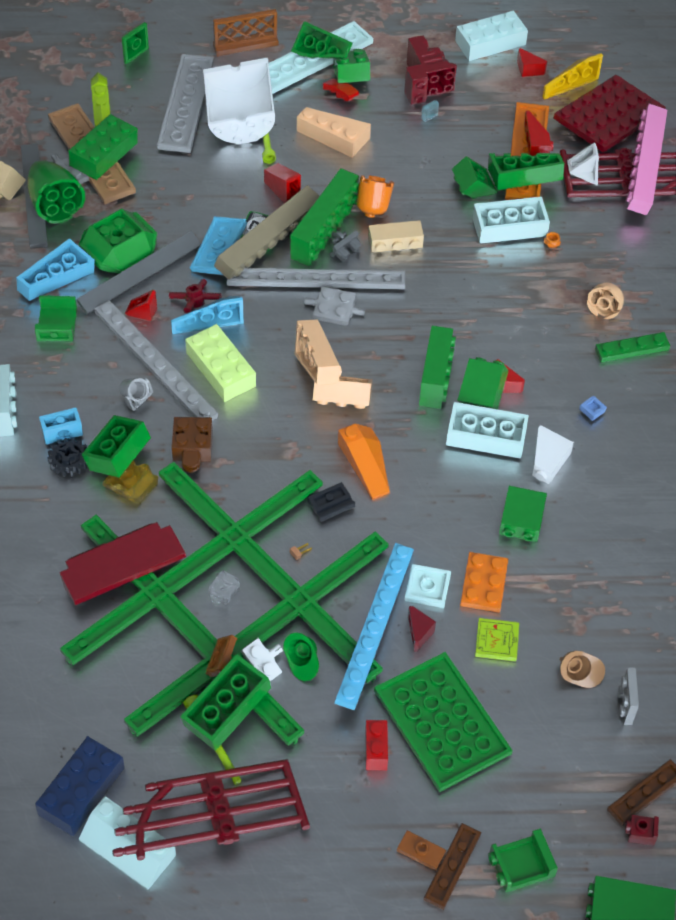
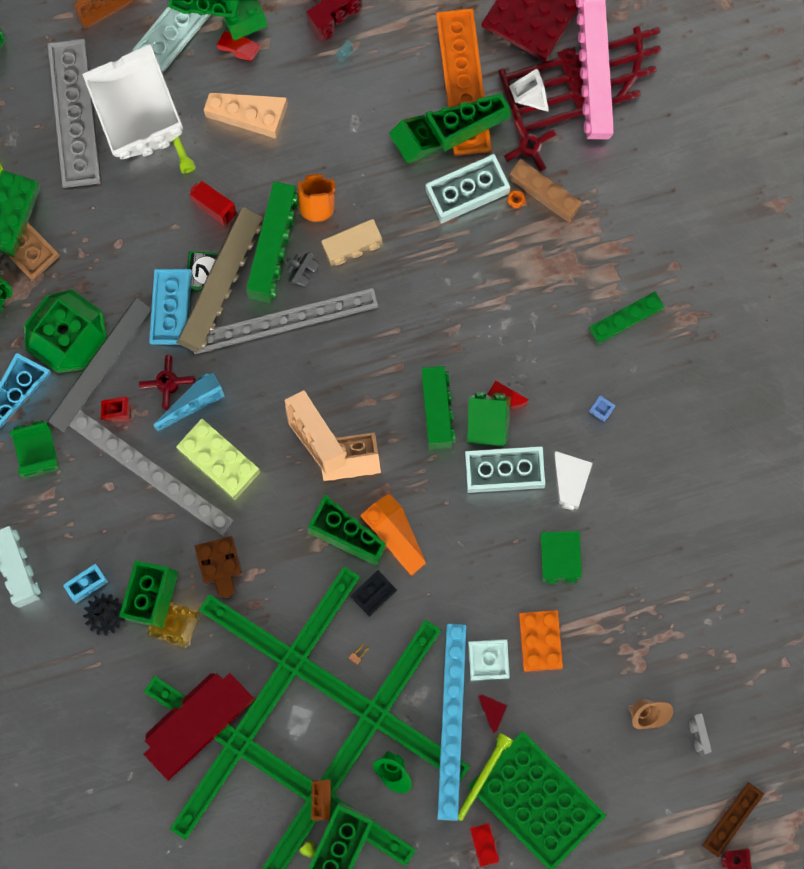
camera: 10 degrees left, 25 degrees up
light grey piece [119,378,153,411] -> none
white plate [240,638,283,681] -> none
light grey plate [304,287,365,326] -> none
lime tile [475,618,519,662] -> none
red slope [524,110,554,156] -> none
light nougat cylinder [587,282,624,319] -> none
none -> green wedge [308,494,386,566]
none -> lime piece [458,733,513,821]
none -> dark red bar [504,119,556,172]
none -> medium nougat brick [509,159,582,223]

